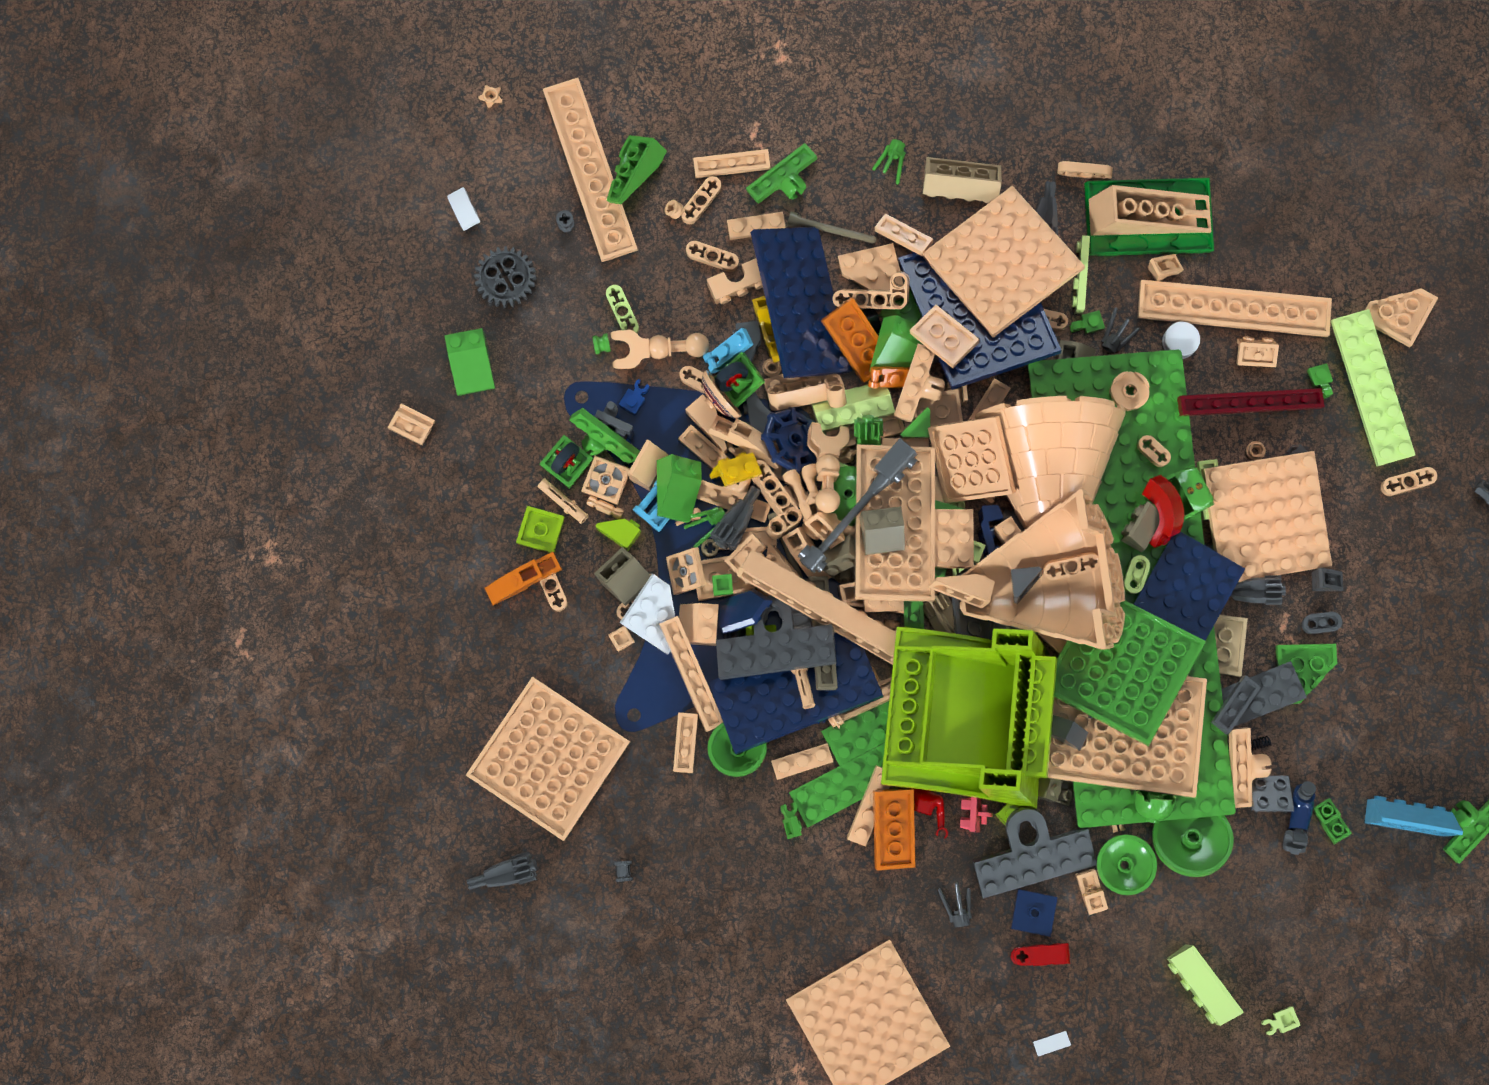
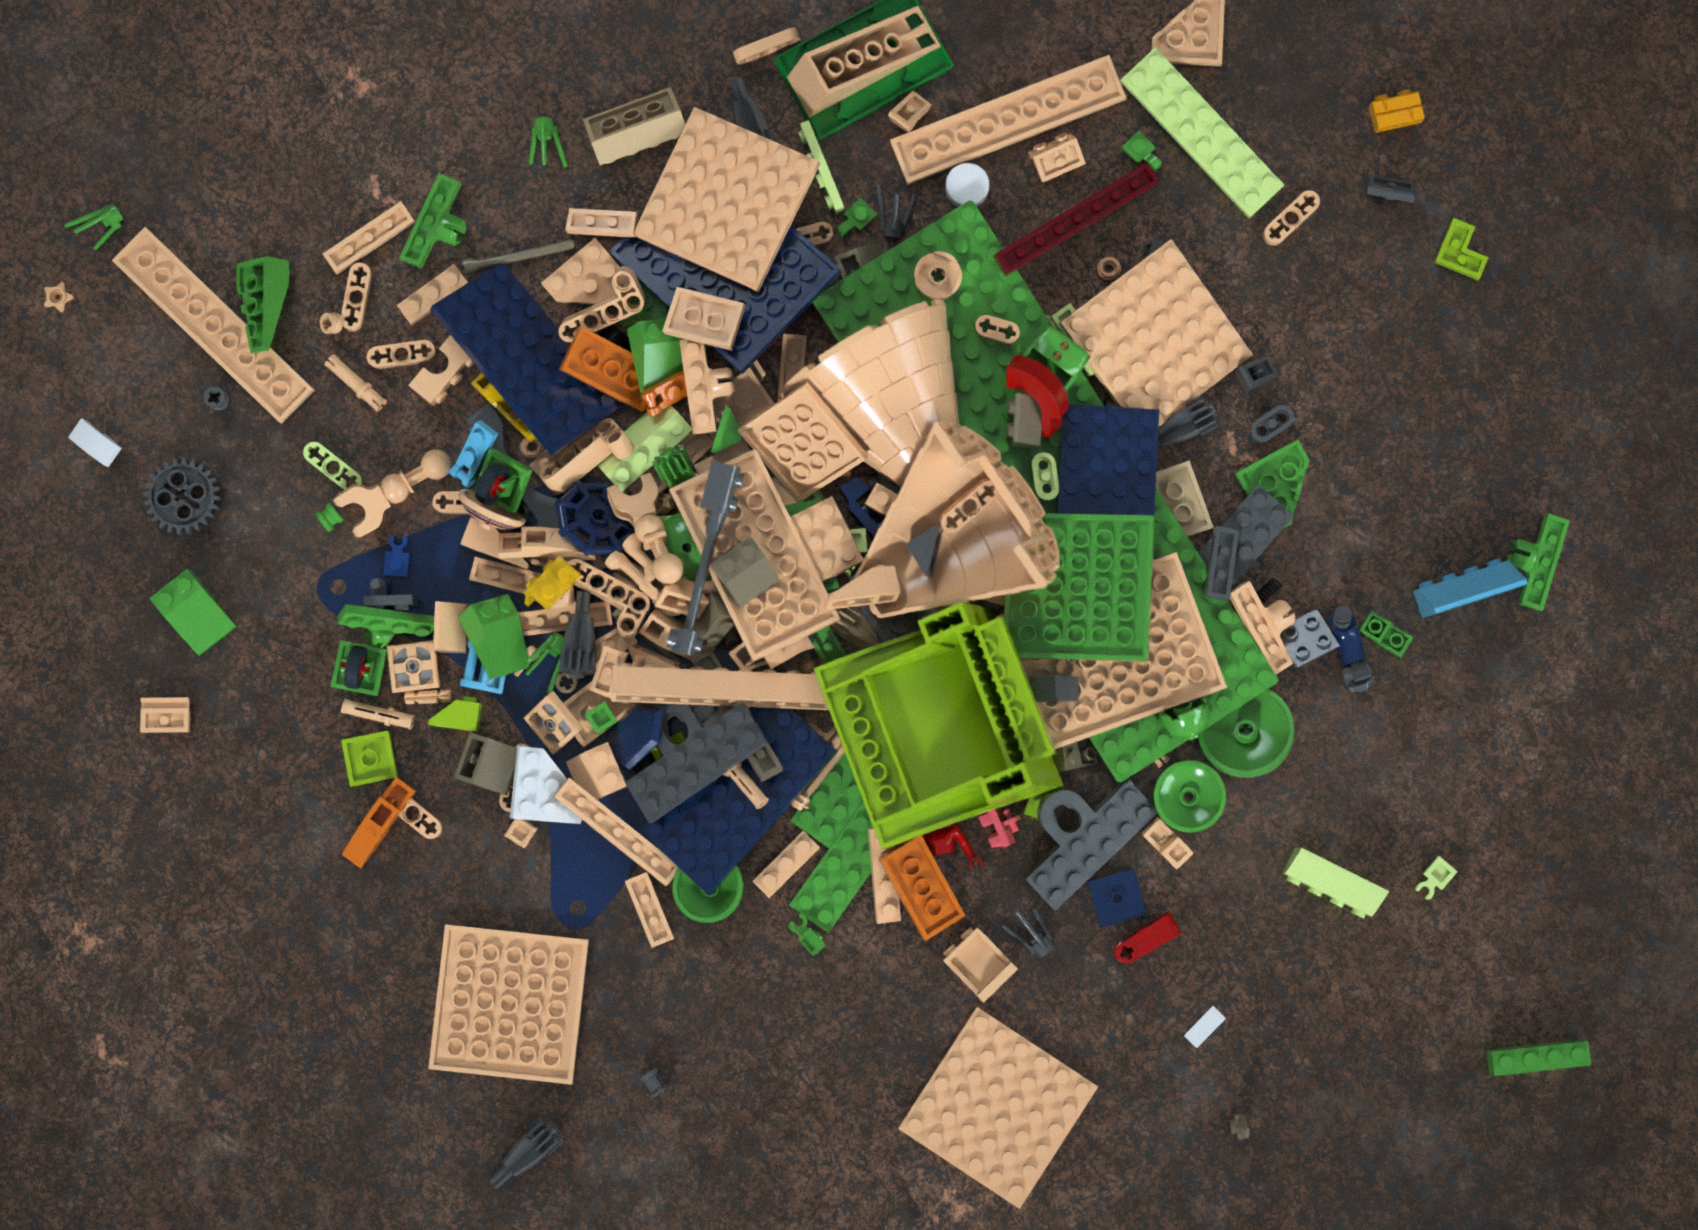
camera: 25 degrees left, 5 degrees up
none -> bright green plant [64,203,124,250]
none -> light nougat pin [324,354,387,412]
none -> light nougat panel [943,927,1018,1003]

